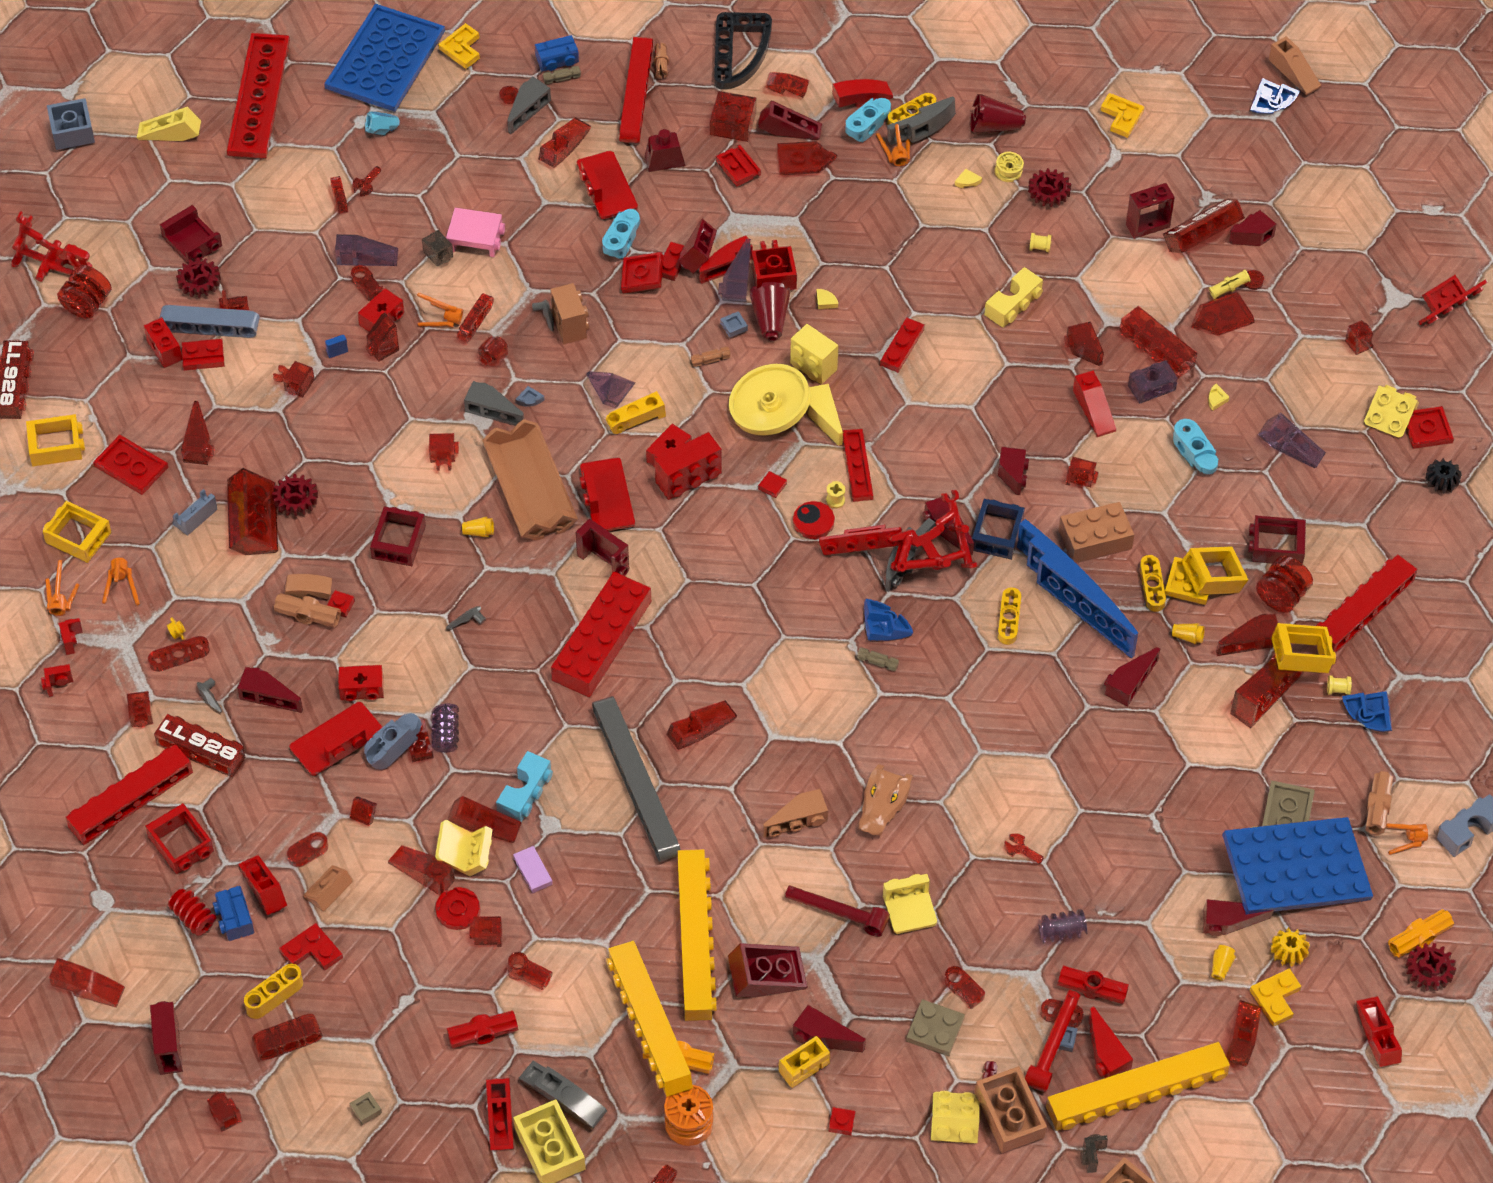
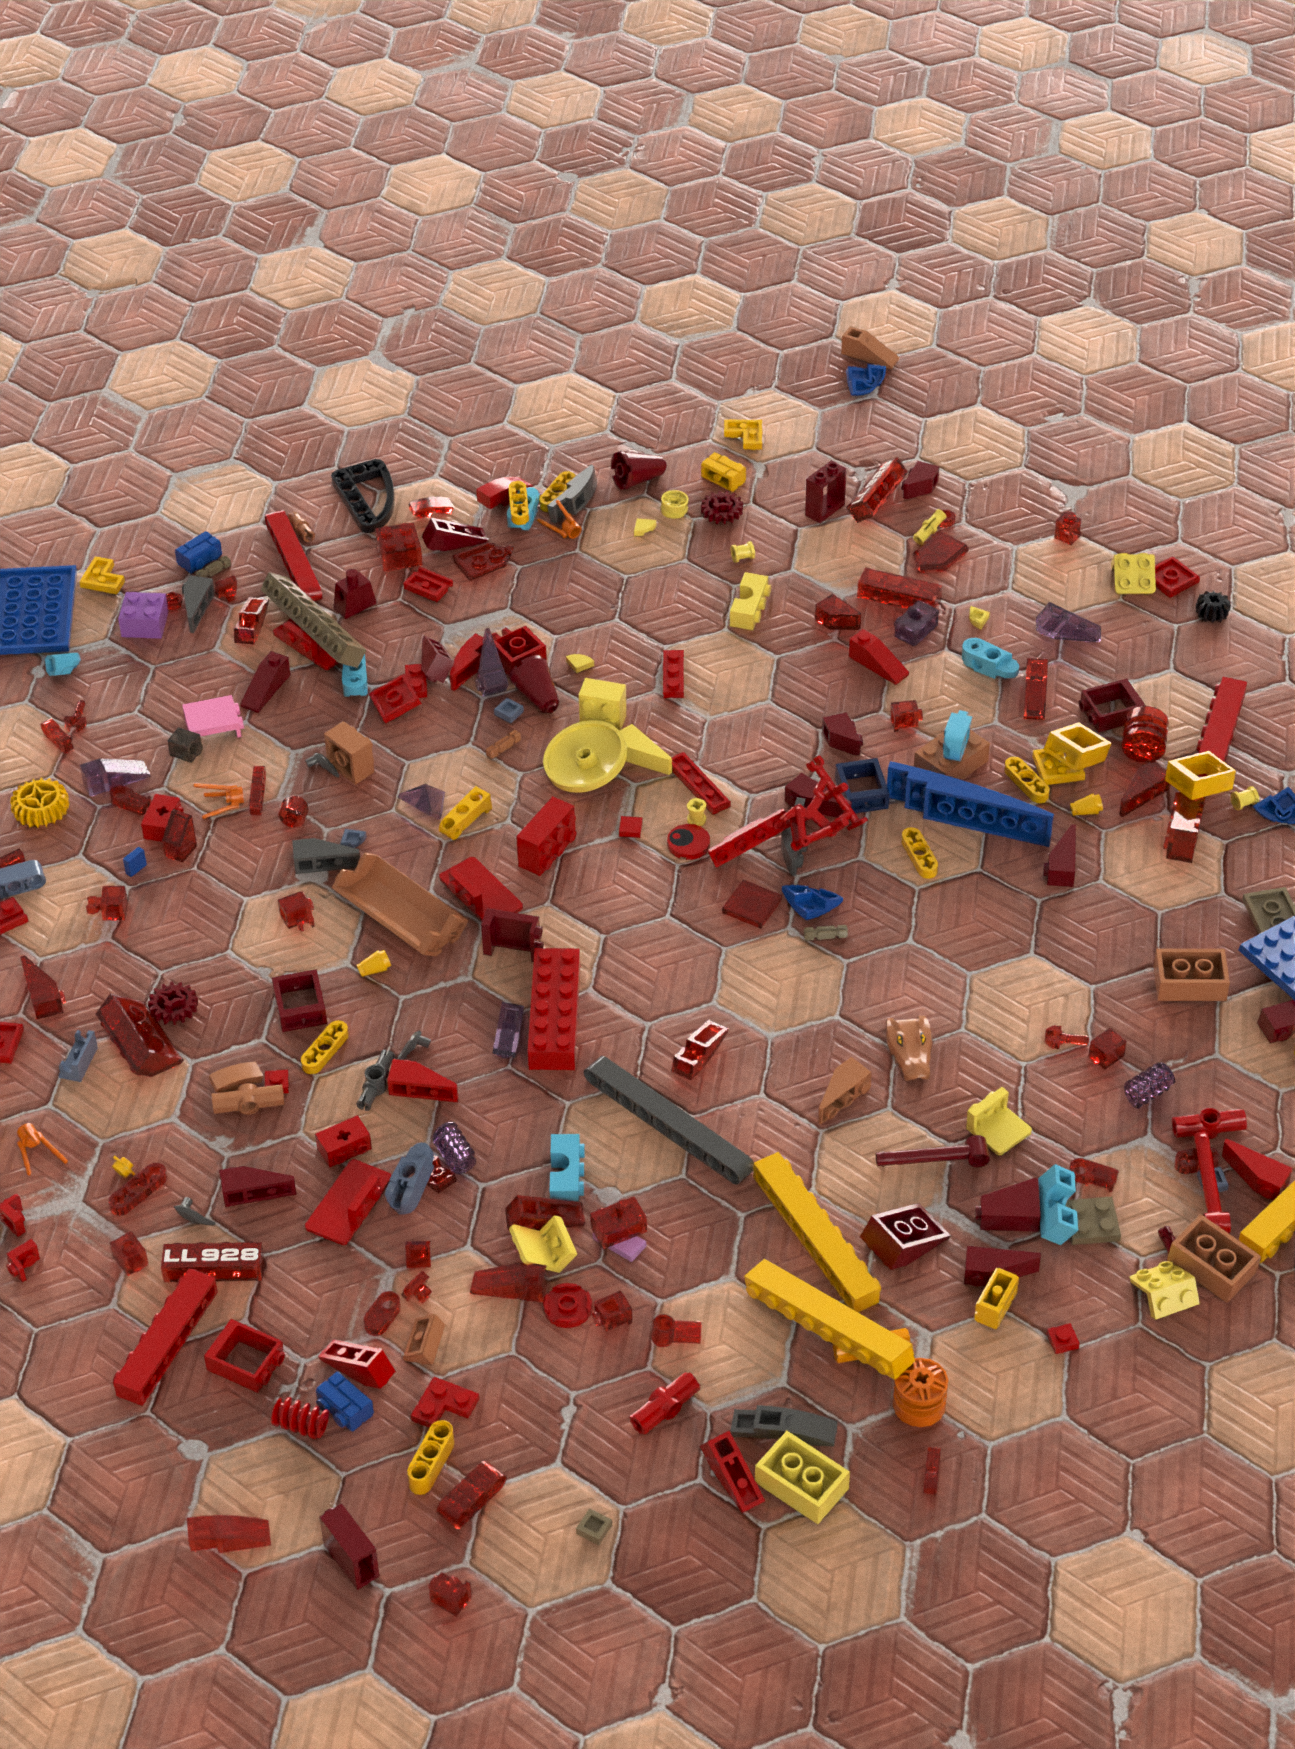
camera: 25 degrees left, 10 degrees down
red brick [646,424,692,467] -> none
red bracket [1418,275,1488,325] -> none
none -> yellow gear [10,777,69,828]
none -> medium lavender brick [118,592,169,639]
none -> clear red tile [215,575,237,603]
none -> dark red slope [240,651,291,713]
none -> dark tan brick [261,572,366,668]
none -> yellow beam [301,1020,349,1074]
none -> dark grey pin [356,1050,395,1111]
none -> red slope [387,1059,459,1103]
none -> clear red tile [401,1270,432,1304]
none -> clear purple slope [492,1002,524,1058]
none -> yellow beam [509,481,529,525]
none -> clear red brick [590,1196,647,1249]
none -> yellow brick [701,452,746,492]
none -> clear red tile [722,879,782,929]
none -> medium azure piece [943,710,972,761]
none -> dark red slope [975,1178,1040,1232]
none -> clear red slope [1024,658,1048,720]
none -> medium azure arch [1038,1164,1078,1245]
none -> clear red brick [1088,1028,1127,1070]
none -> nougat brick [1153,949,1230,1001]

